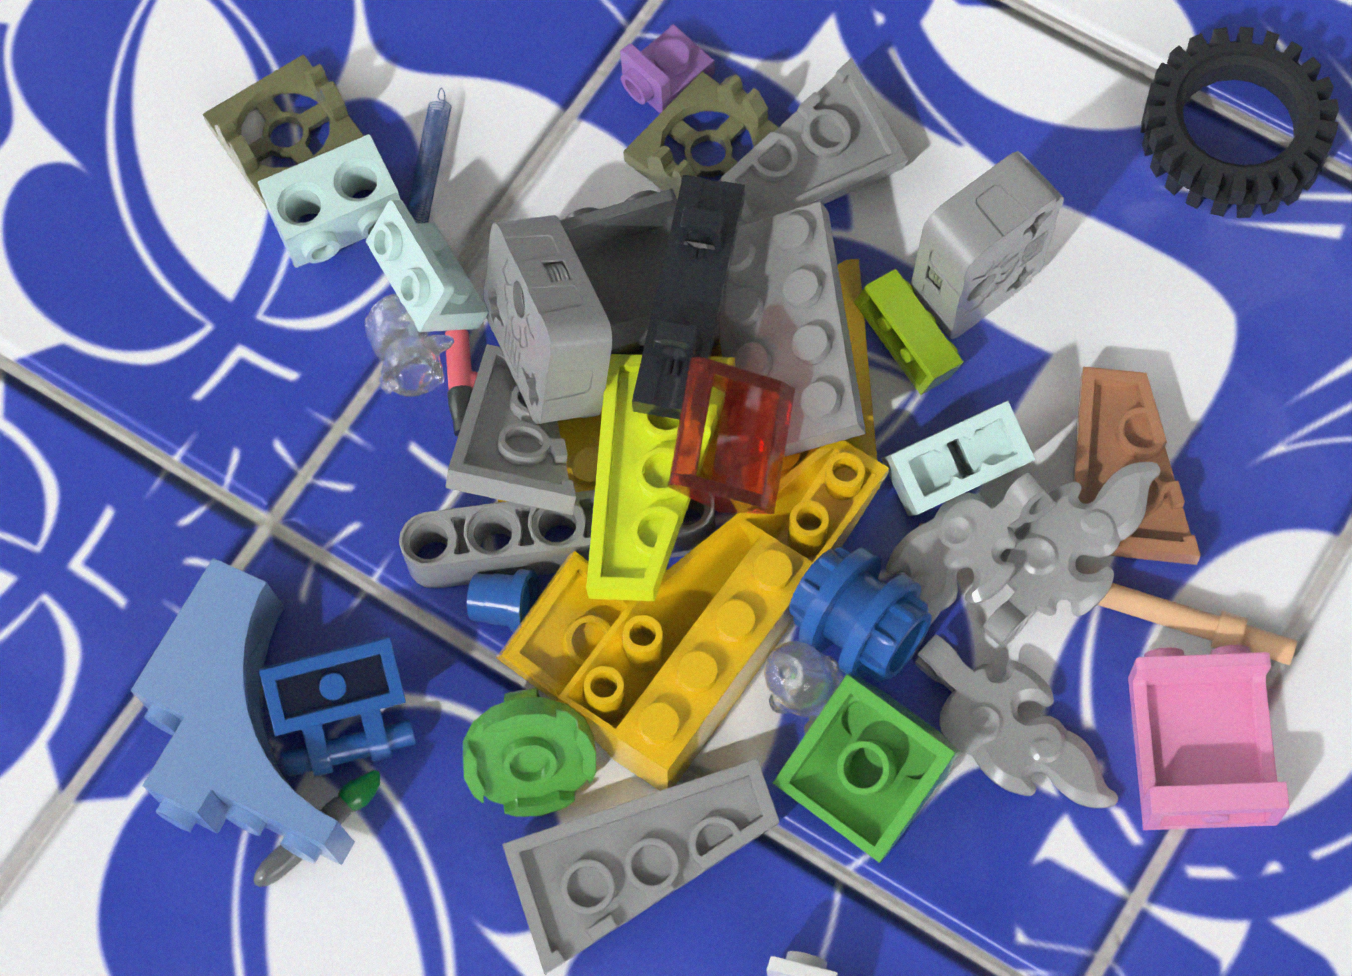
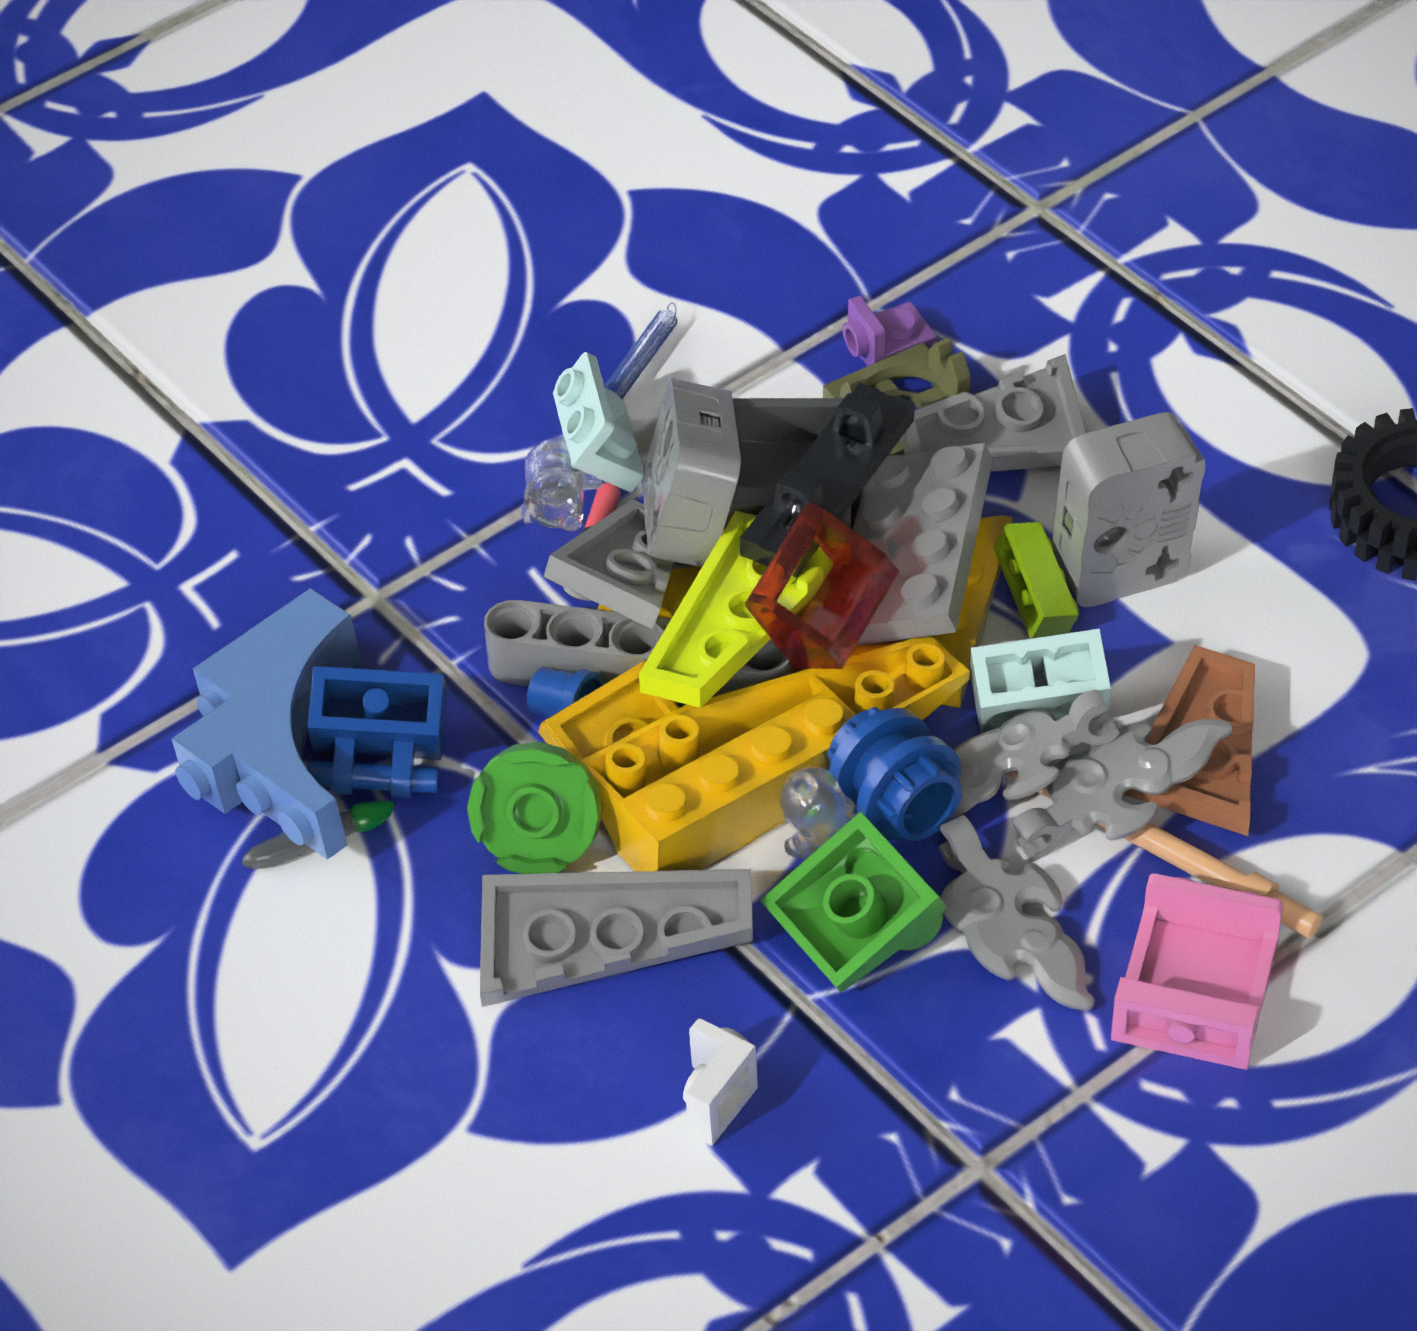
camera: 15 degrees right, 20 degrees down
olive piece [202,54,363,209] -> none
light aqua brick [258,134,400,268] -> none

